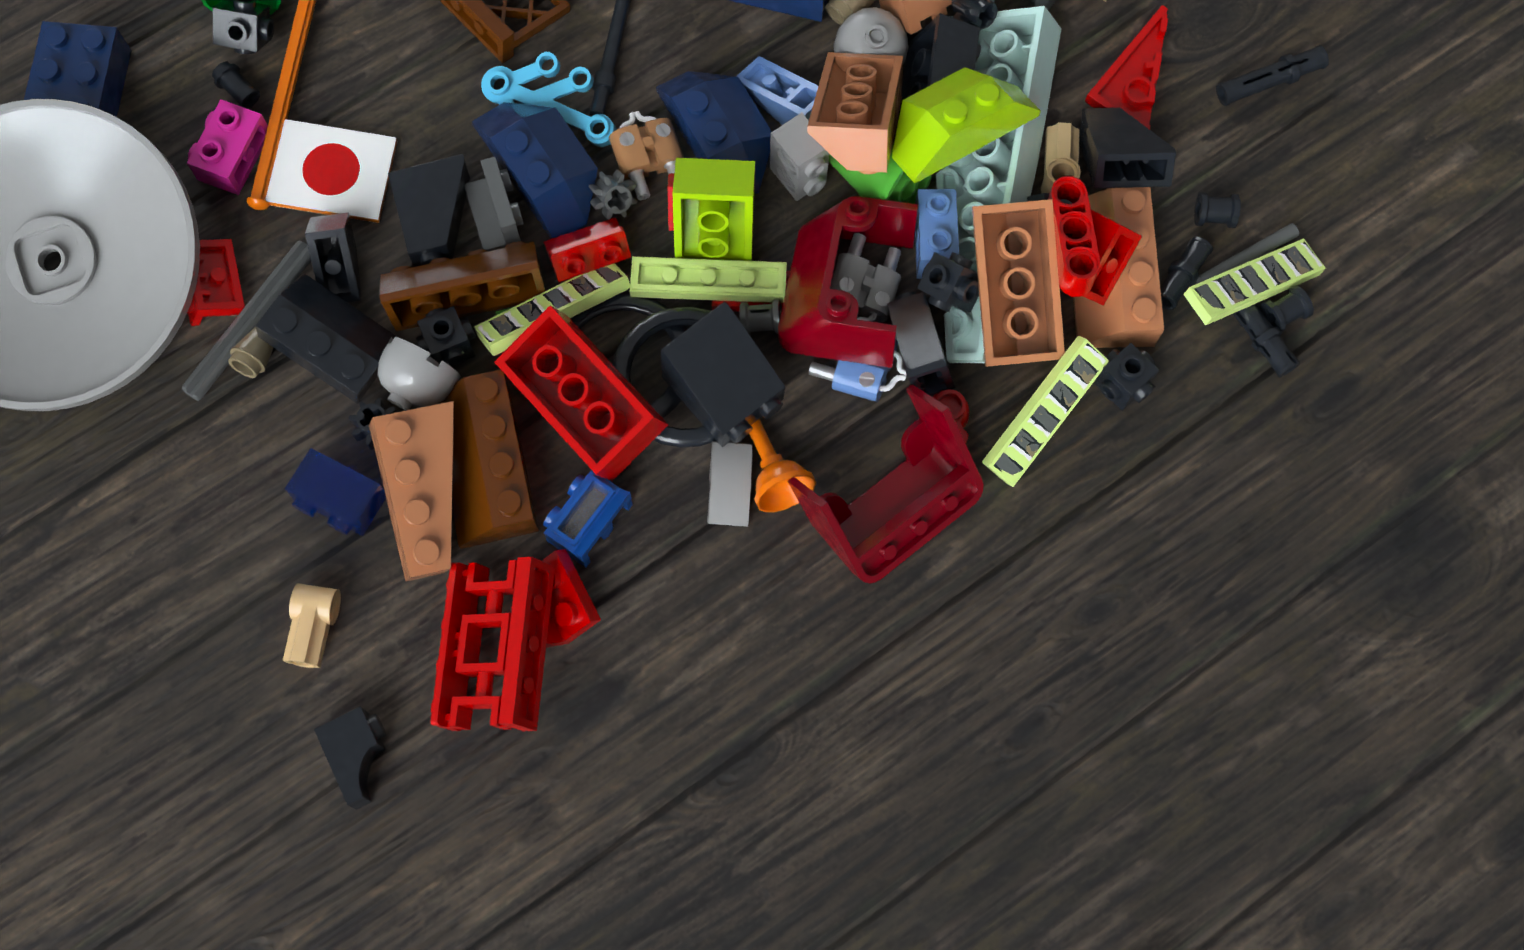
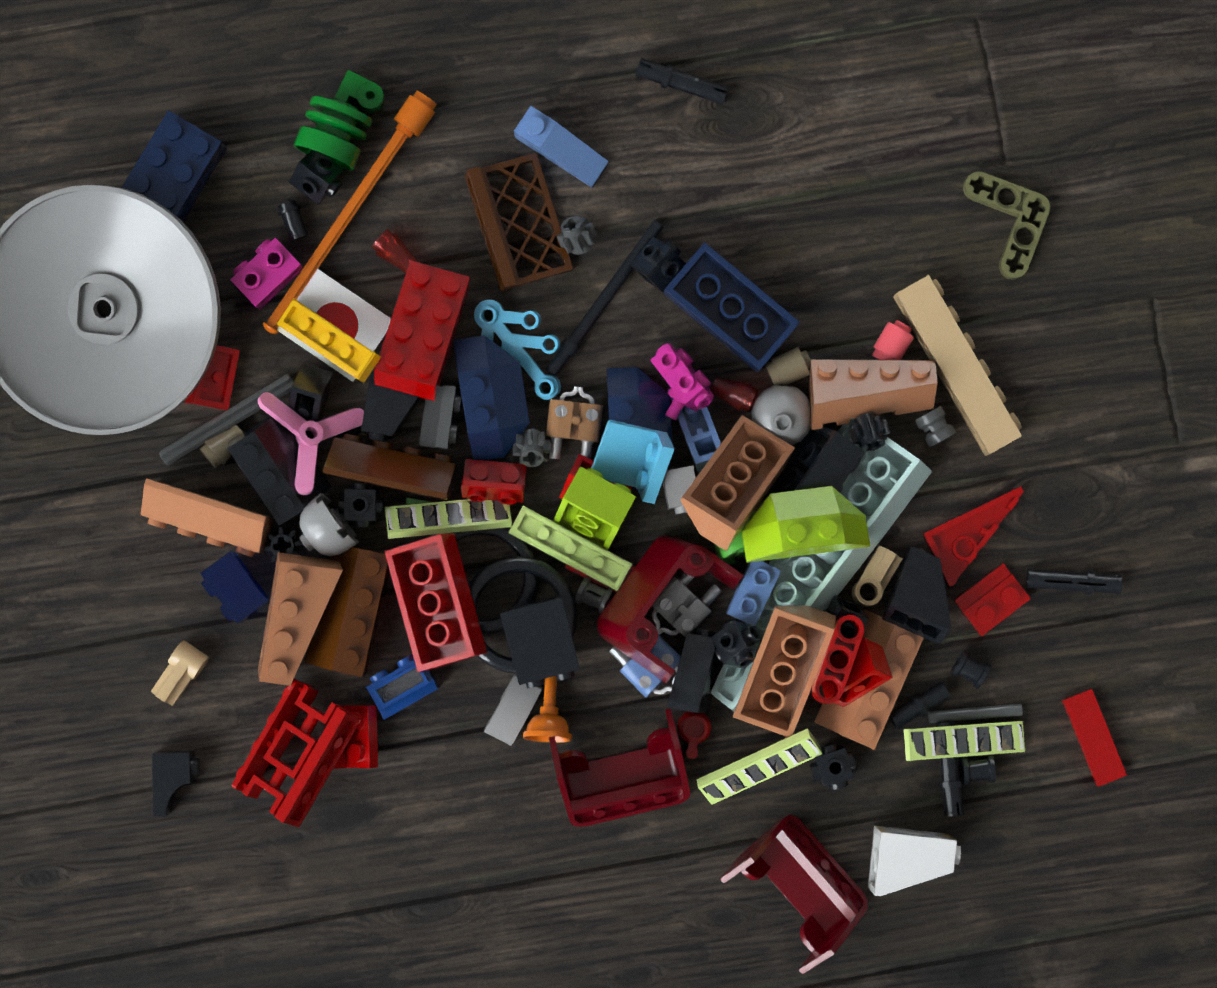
camera: 25 degrees right, 15 degrees up
none -> nougat slope [141,478,274,557]
none -> bright pink piece [258,392,364,495]
none -> yellow tile [277,298,381,383]
none -> clear red cone [371,229,417,273]
none -> red brick [374,260,470,401]
none -> medium azure bracket [591,420,674,504]
none -> dark pink brick [650,343,714,421]
none -> clear red cone [711,376,759,412]
none -> dark red windscreen [720,815,868,974]
none -> white slope [868,826,961,896]
none -> red plate [953,563,1031,636]
none -> red tile [1062,689,1127,787]

